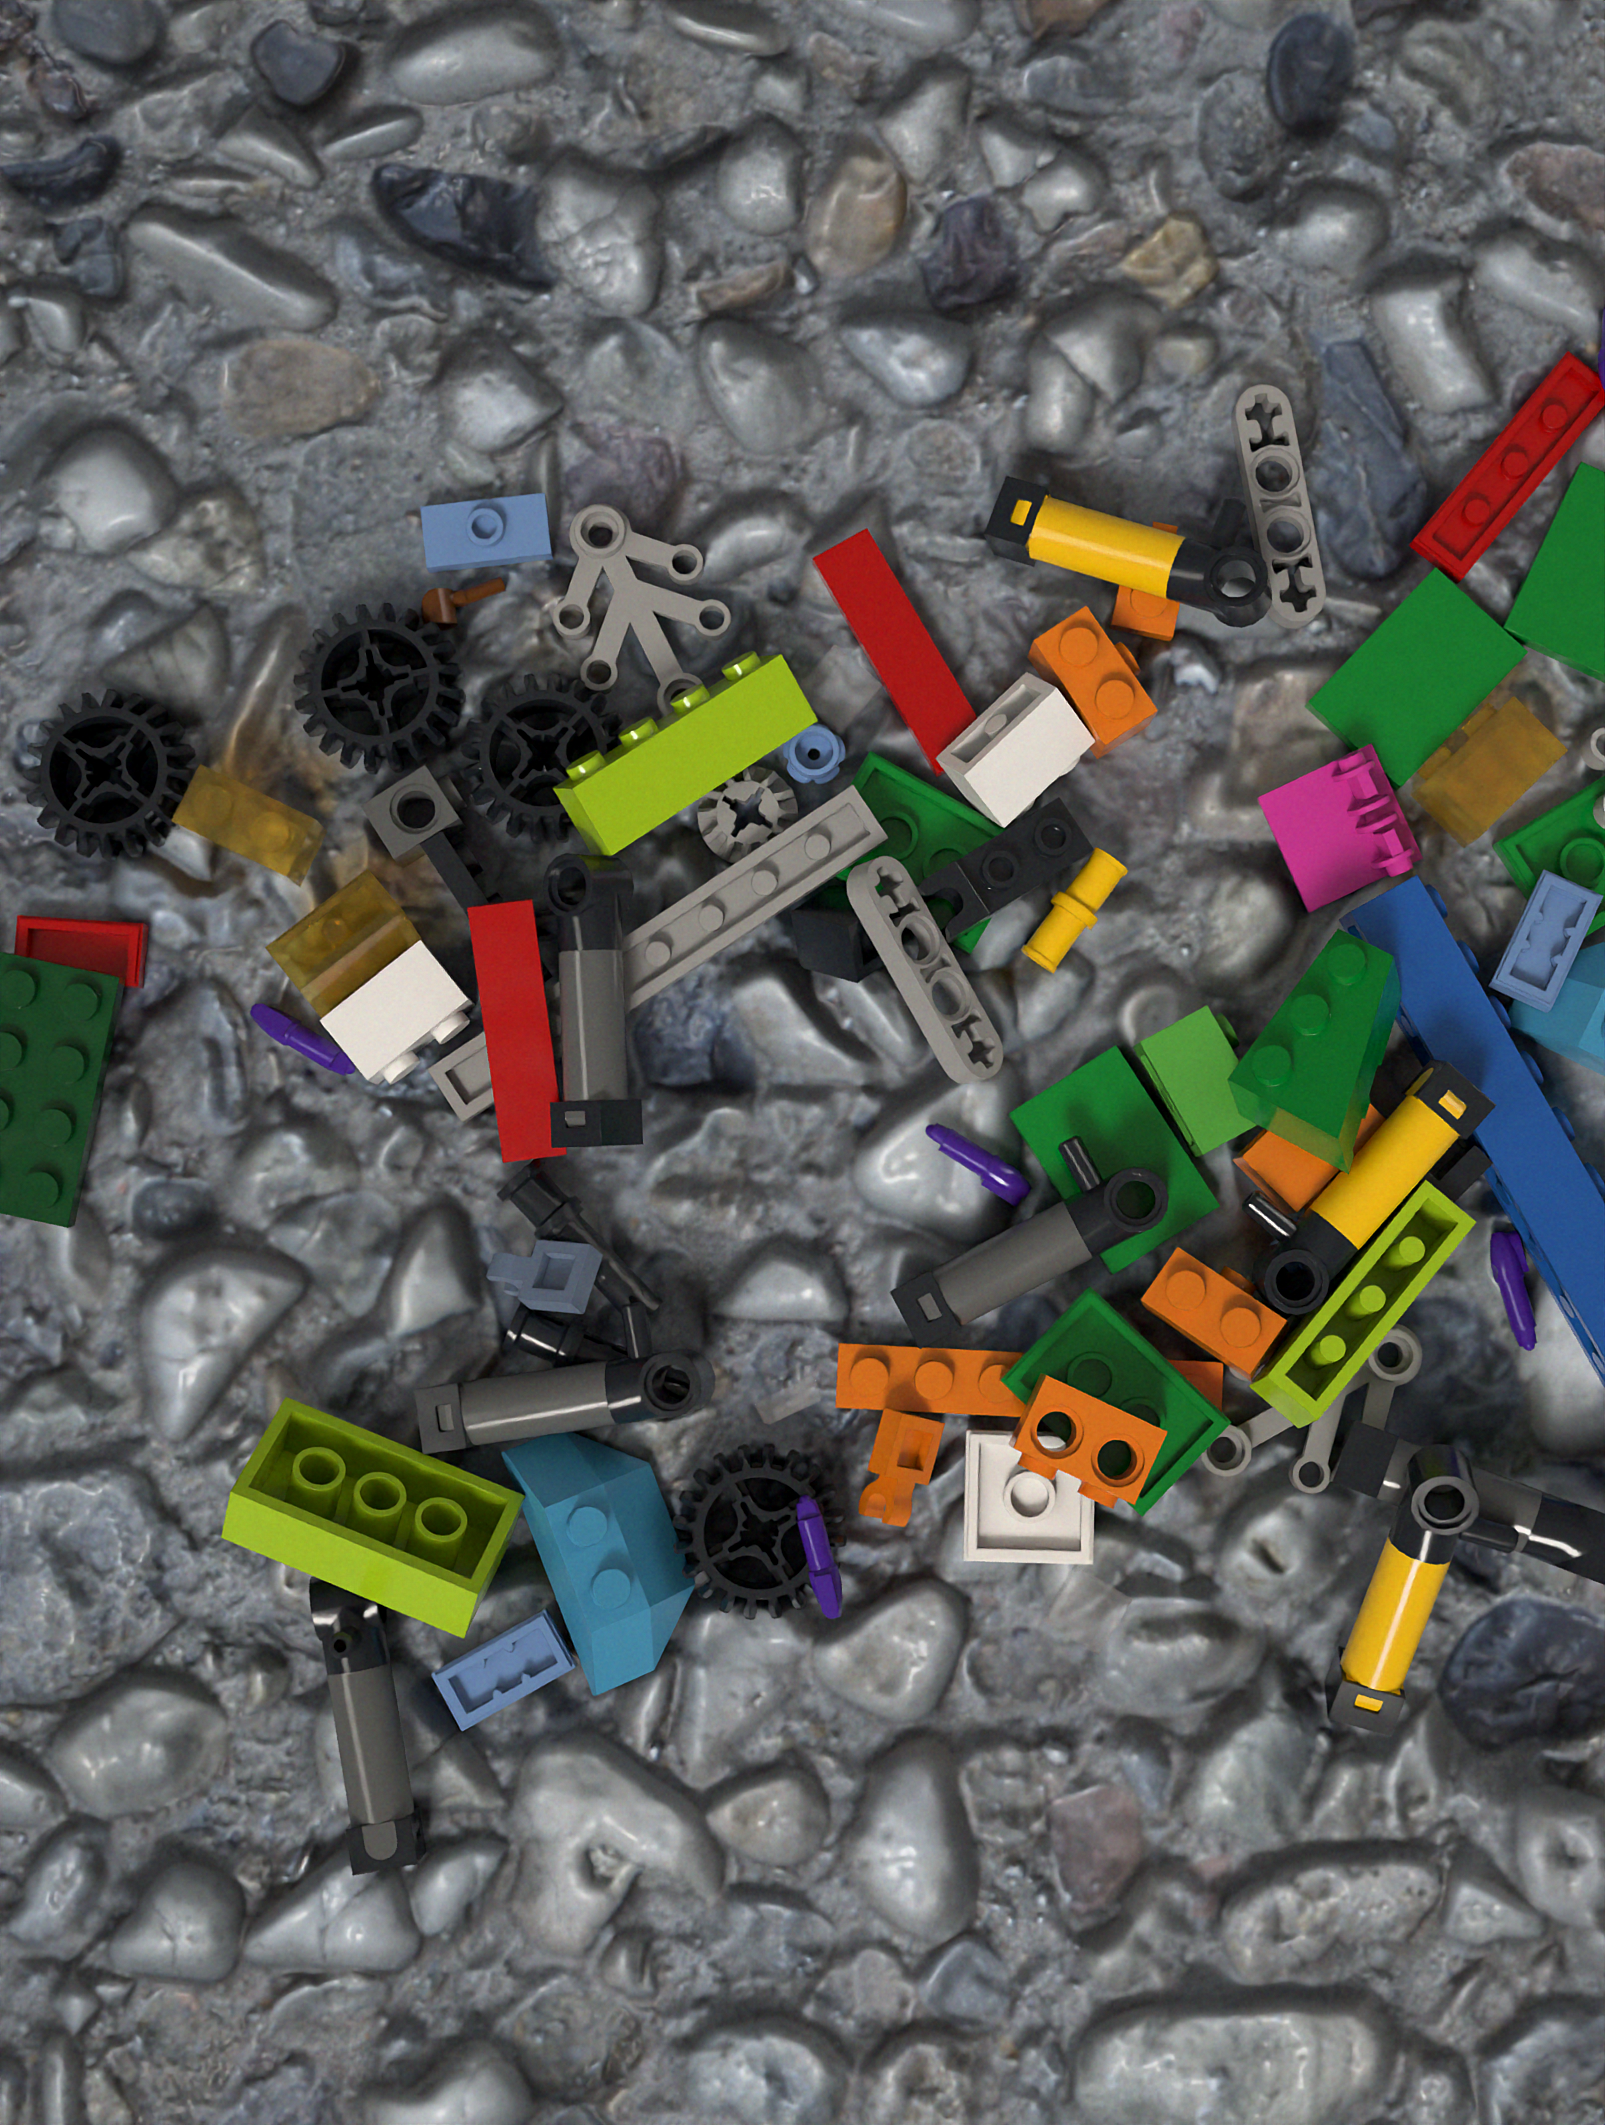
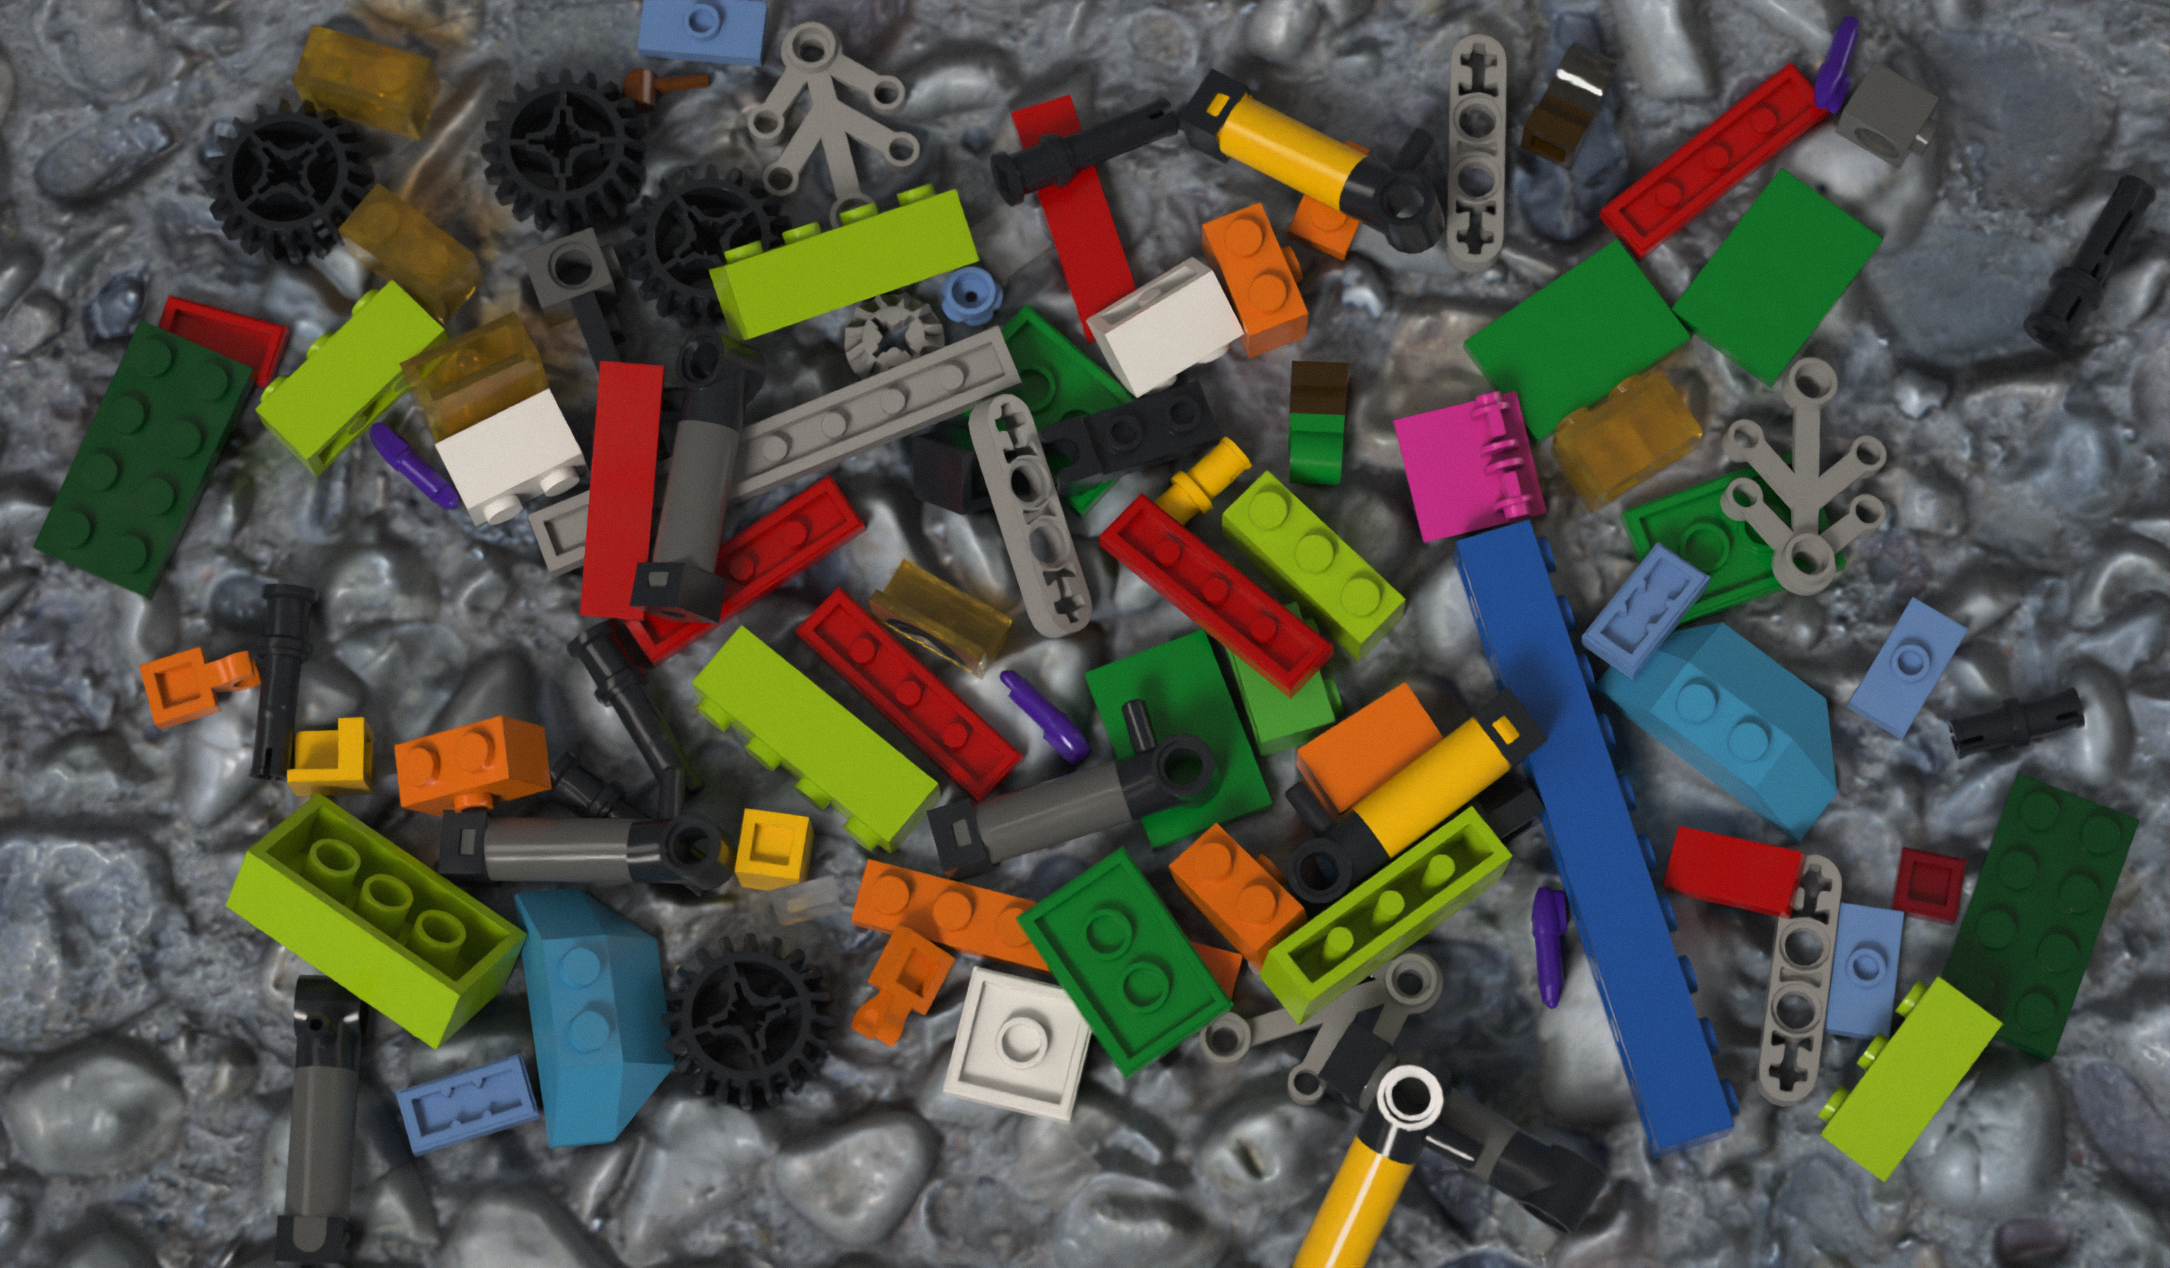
camera: 15 degrees right, 10 degrees down
sand blue plate [486,1240,603,1314] -> none
dark purple piece [796,1495,843,1619] -> none
orange brick [1009,1373,1167,1509] -> none
green wedge [1227,929,1402,1174] -> none
none -> orange plate [139,646,261,730]
none -> black pin [249,584,319,781]
none -> lime brick [255,280,453,477]
none -> yellow panel [287,717,373,796]
none -> clear yellow brick [292,25,441,141]
none -> orange brick [394,715,552,817]
none -> red tile [621,475,866,668]
none -> lime brick [691,625,941,856]
none -> yellow panel [735,808,814,896]
none -> red tile [795,587,1024,803]
none -> clear yellow panel [869,559,1014,679]
none -> black pin [990,97,1179,207]
none -> red tile [1099,493,1334,699]
none -> lime brick [1222,470,1406,663]
none -> leg [1288,361,1349,486]
none -> leg [1520,42,1619,171]

